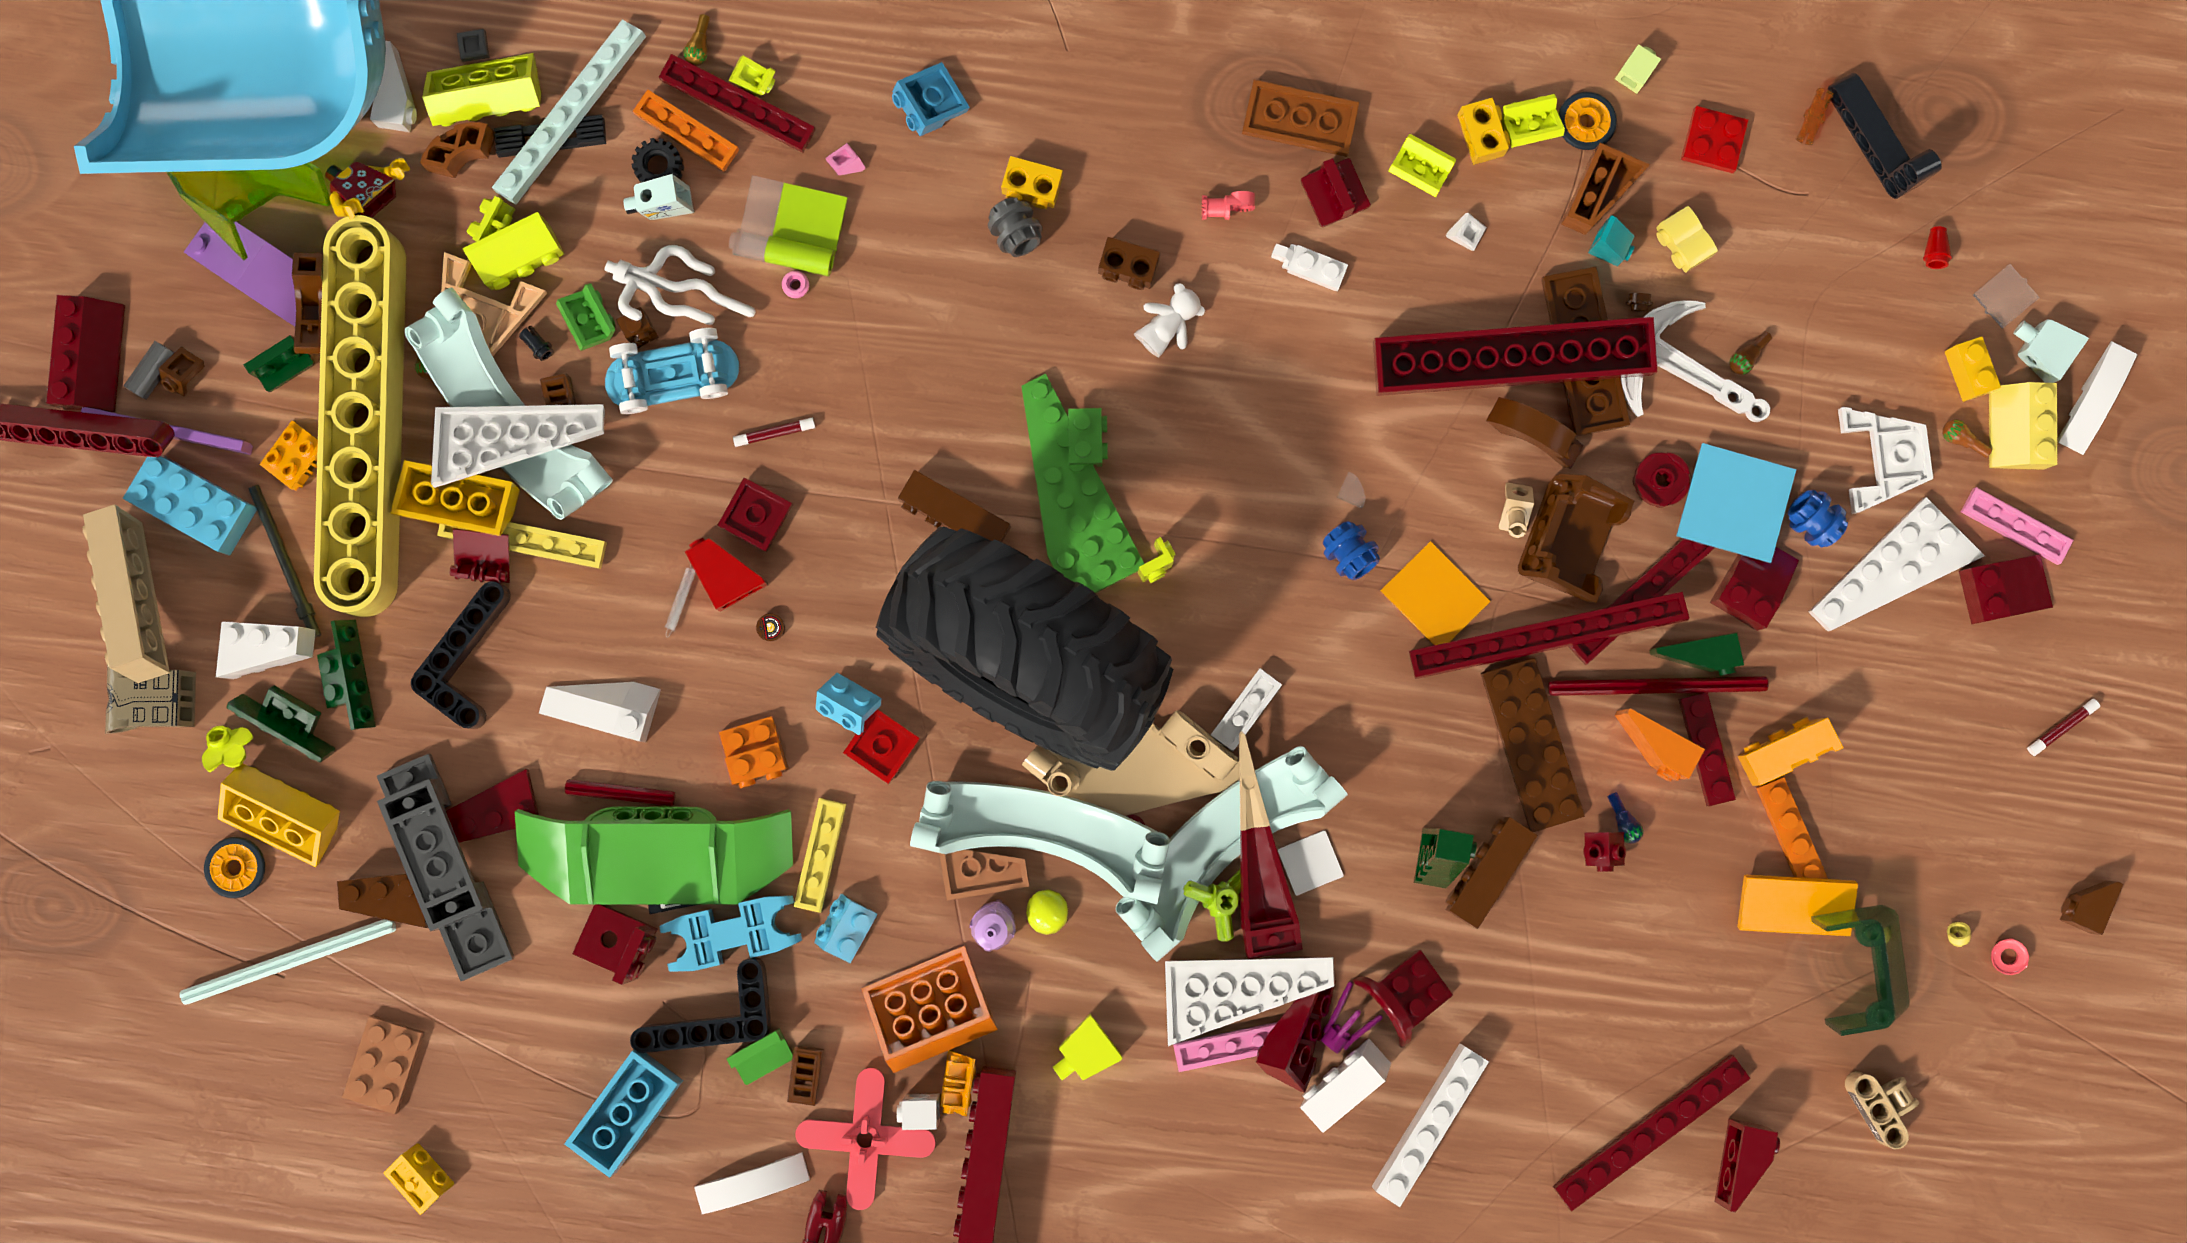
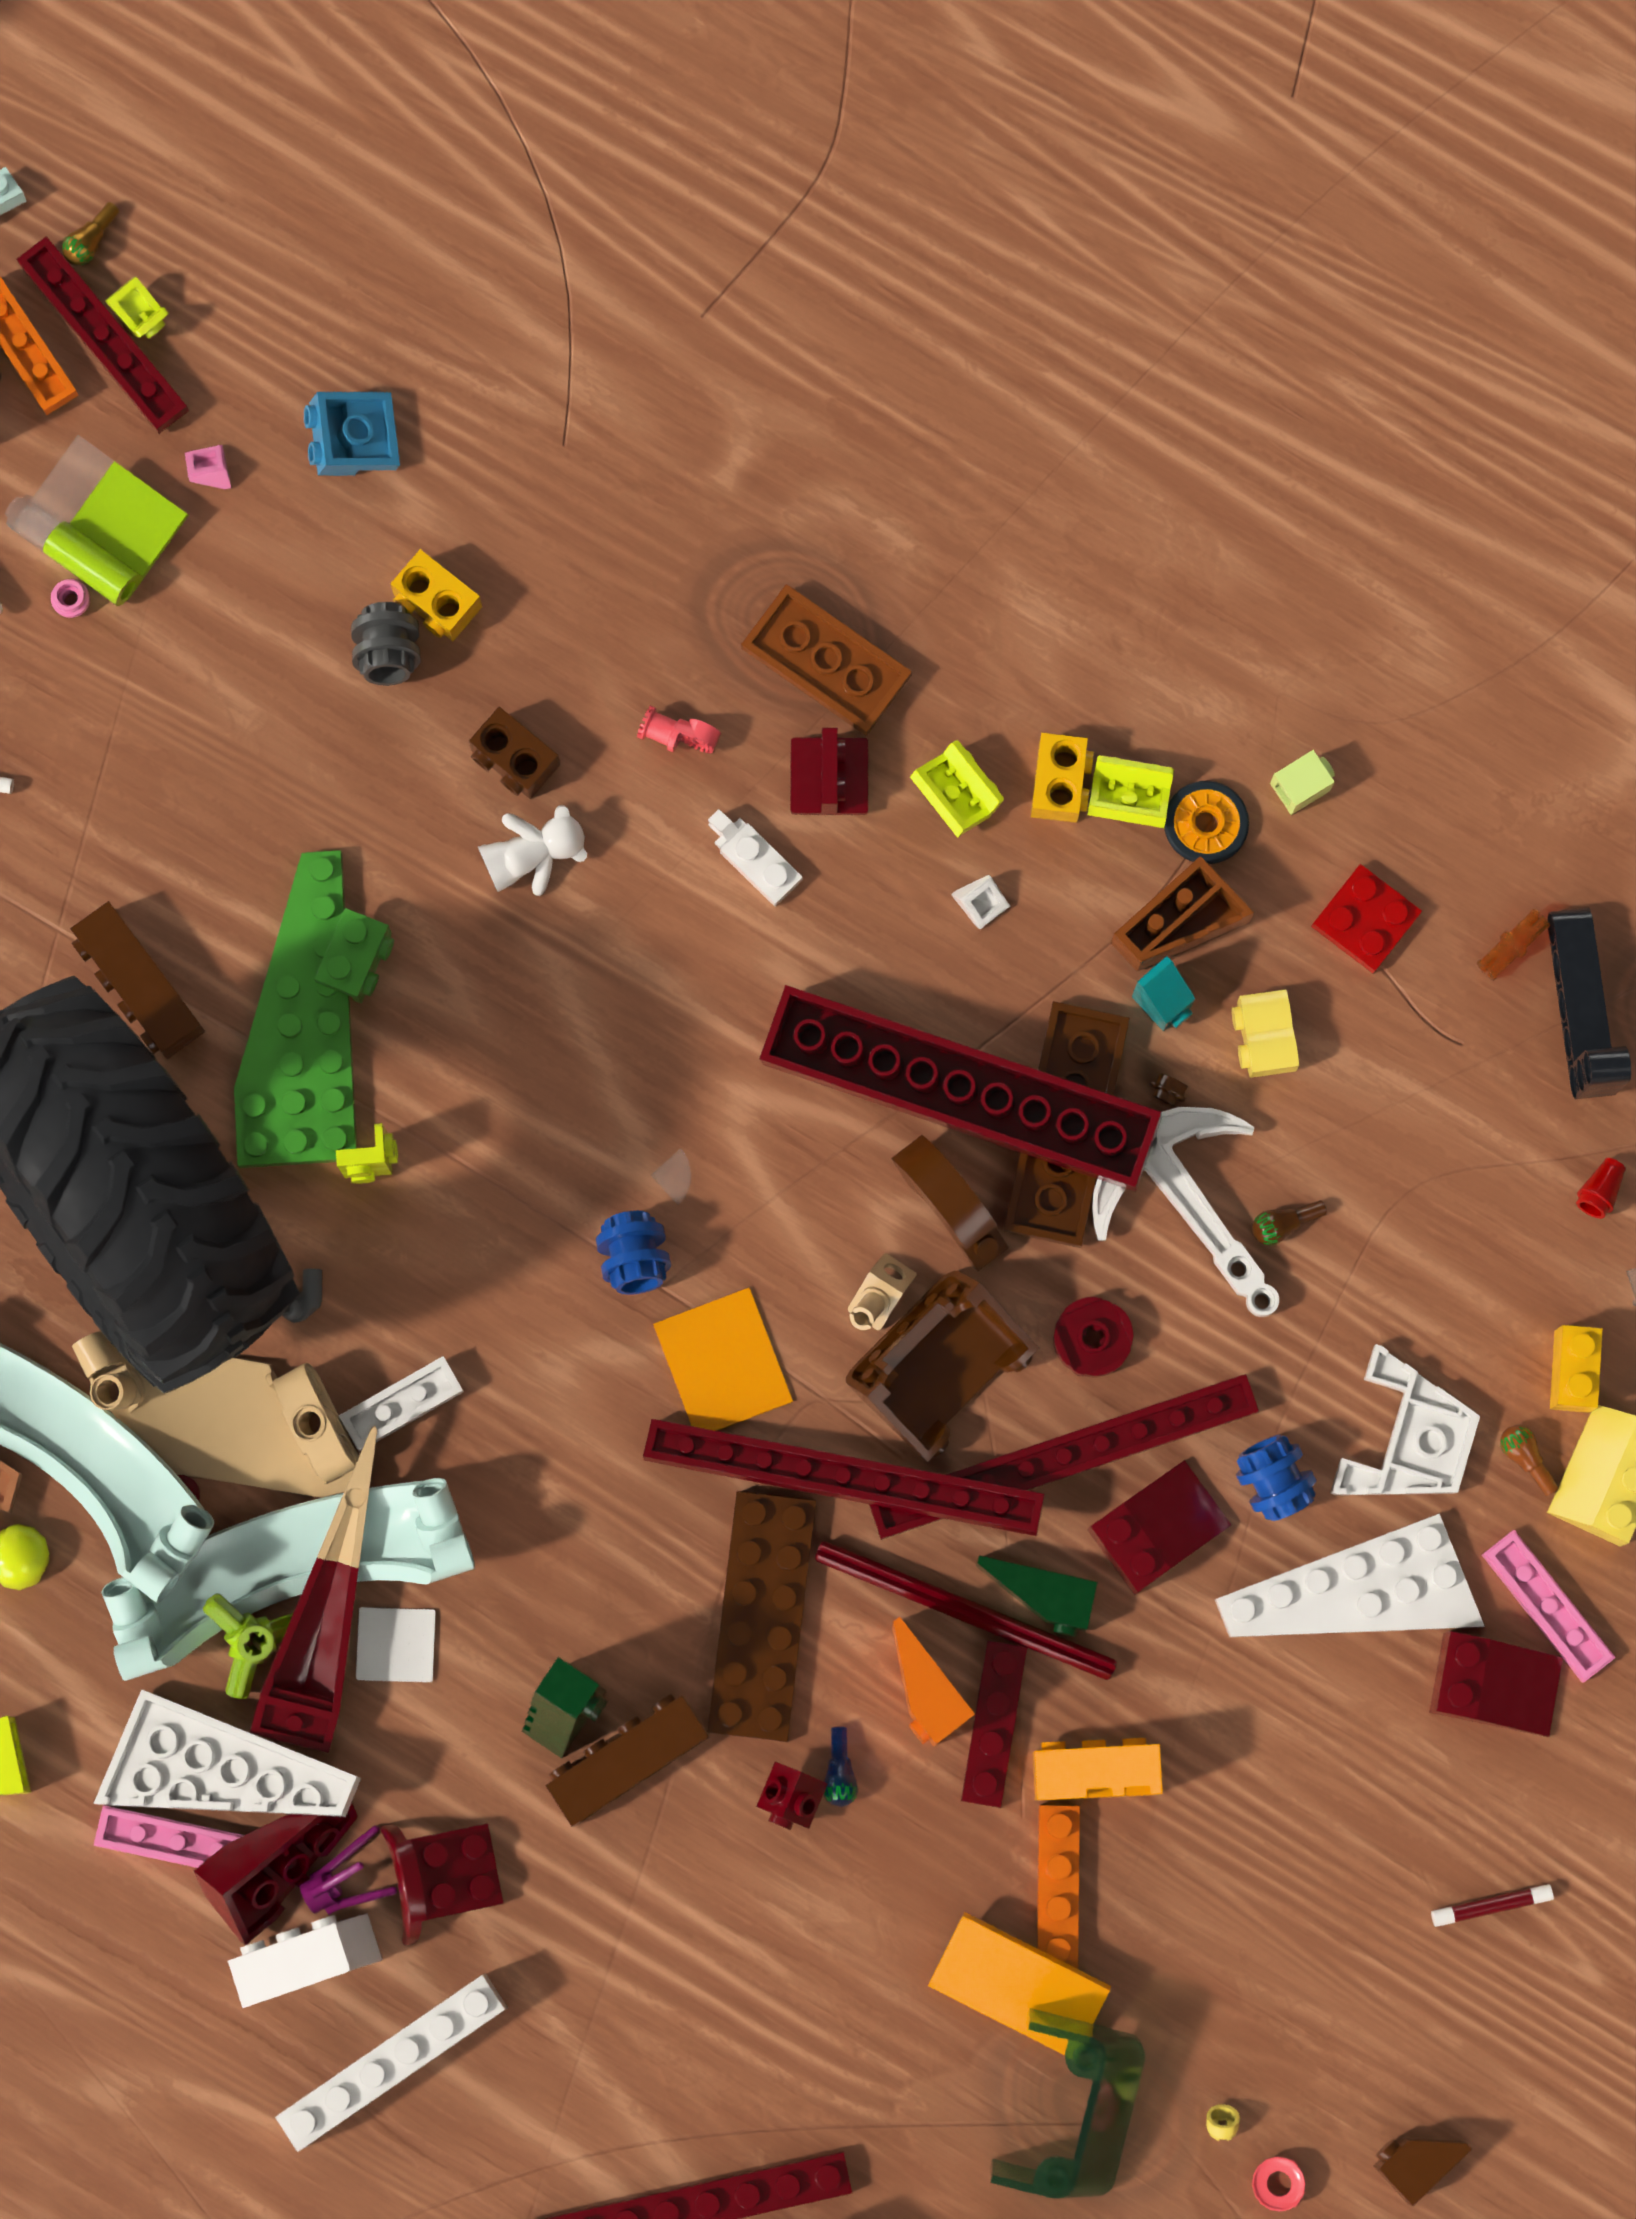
camera: 25 degrees right, 5 degrees down
medium azure piece [1676,443,1796,563] -> none

